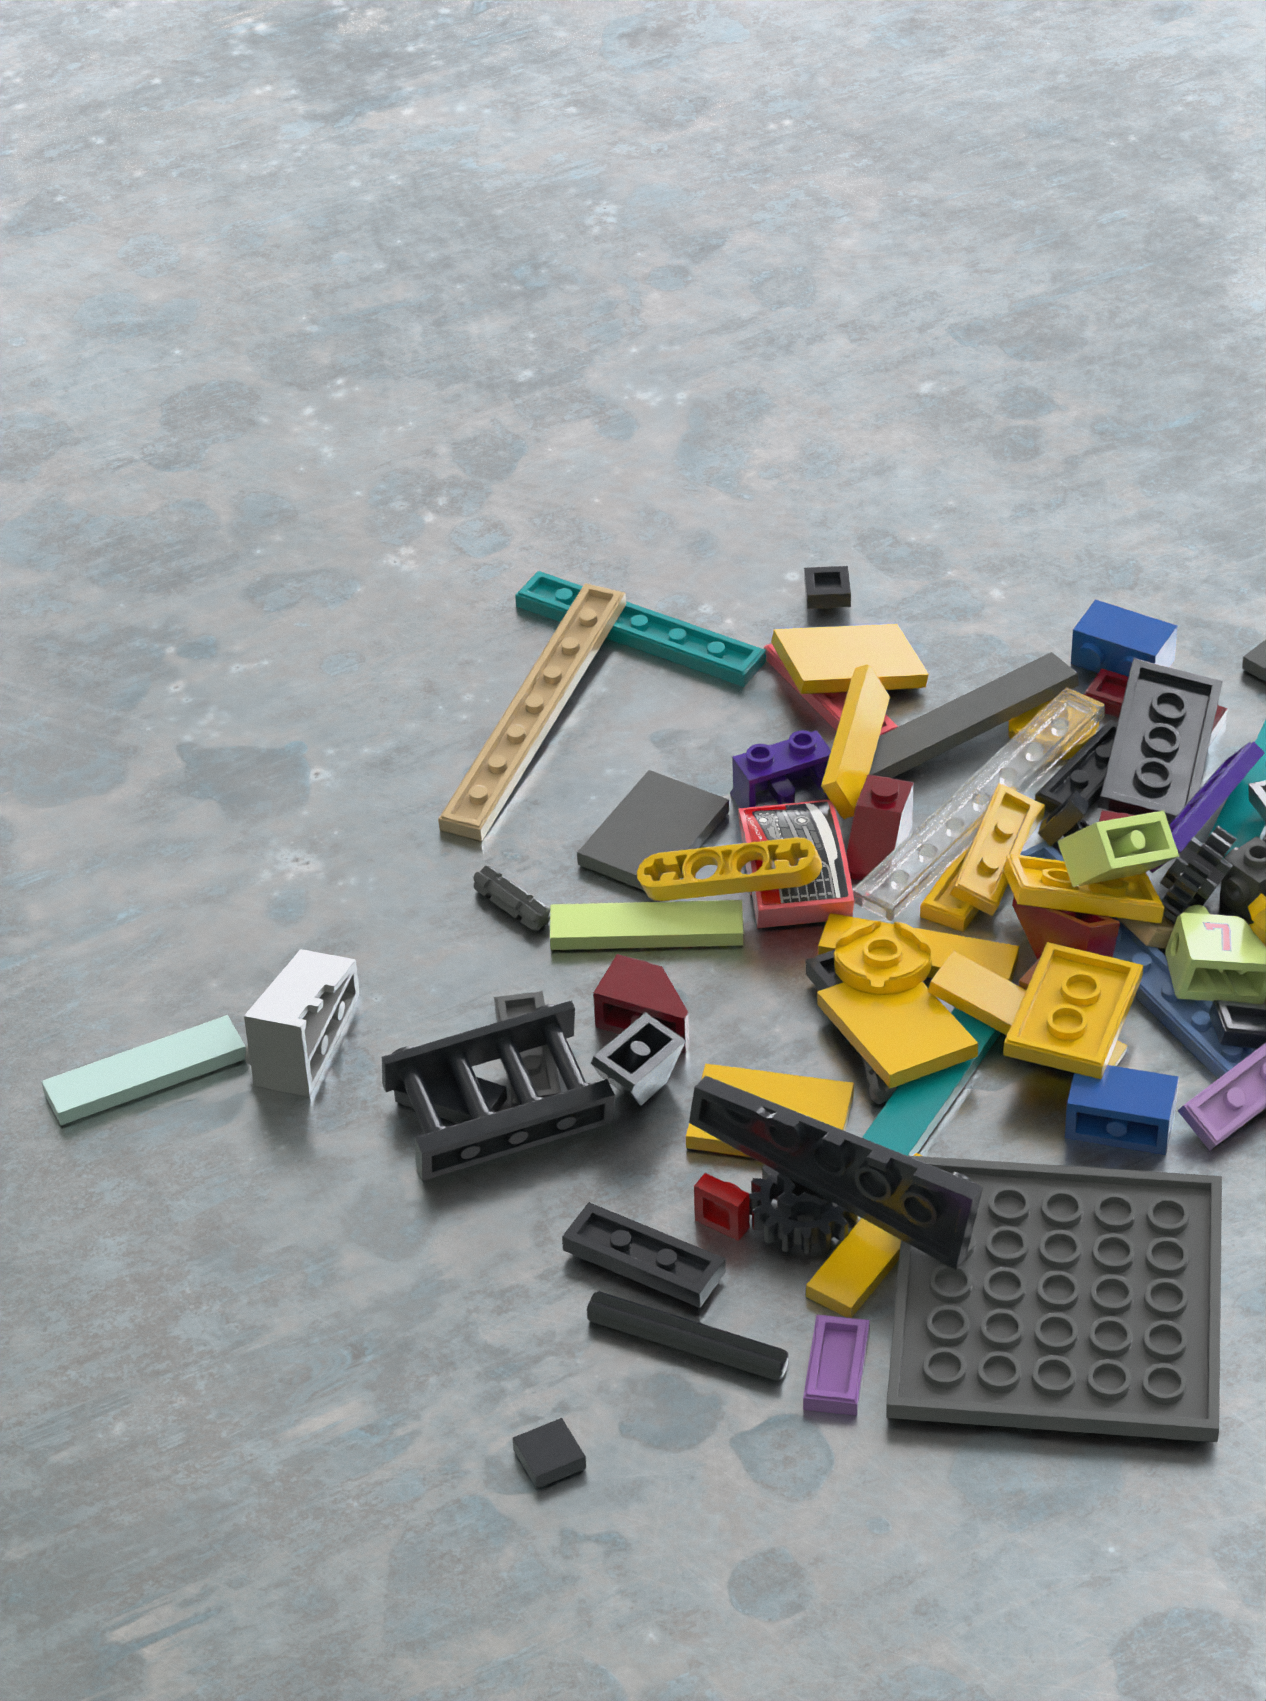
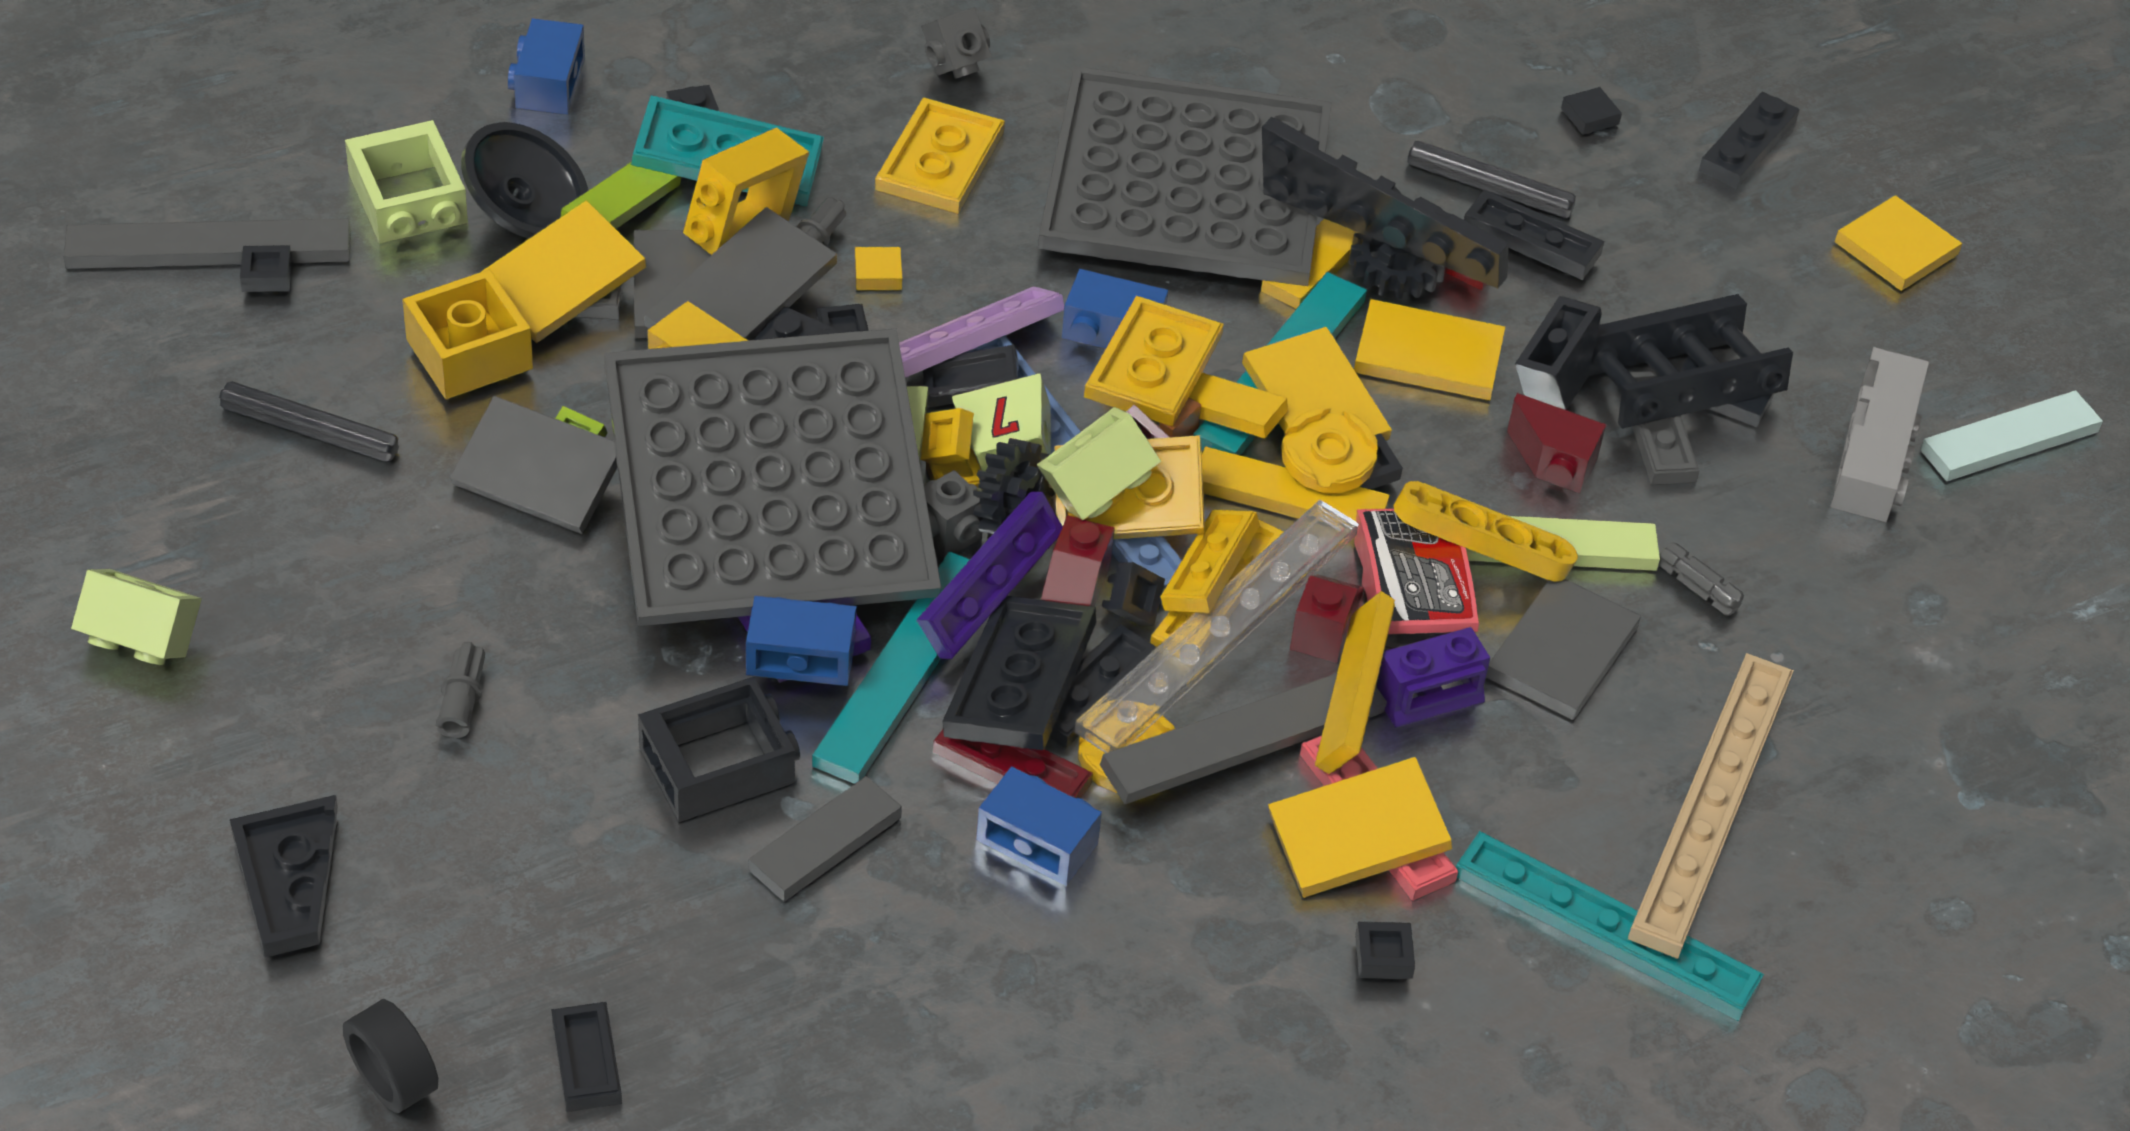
camera: 175 degrees right, 5 degrees up
medium lavender tile [803,1315,870,1416] -> none
none -> black plate [1699,91,1800,189]
none -> yellow tile [1835,195,1962,291]

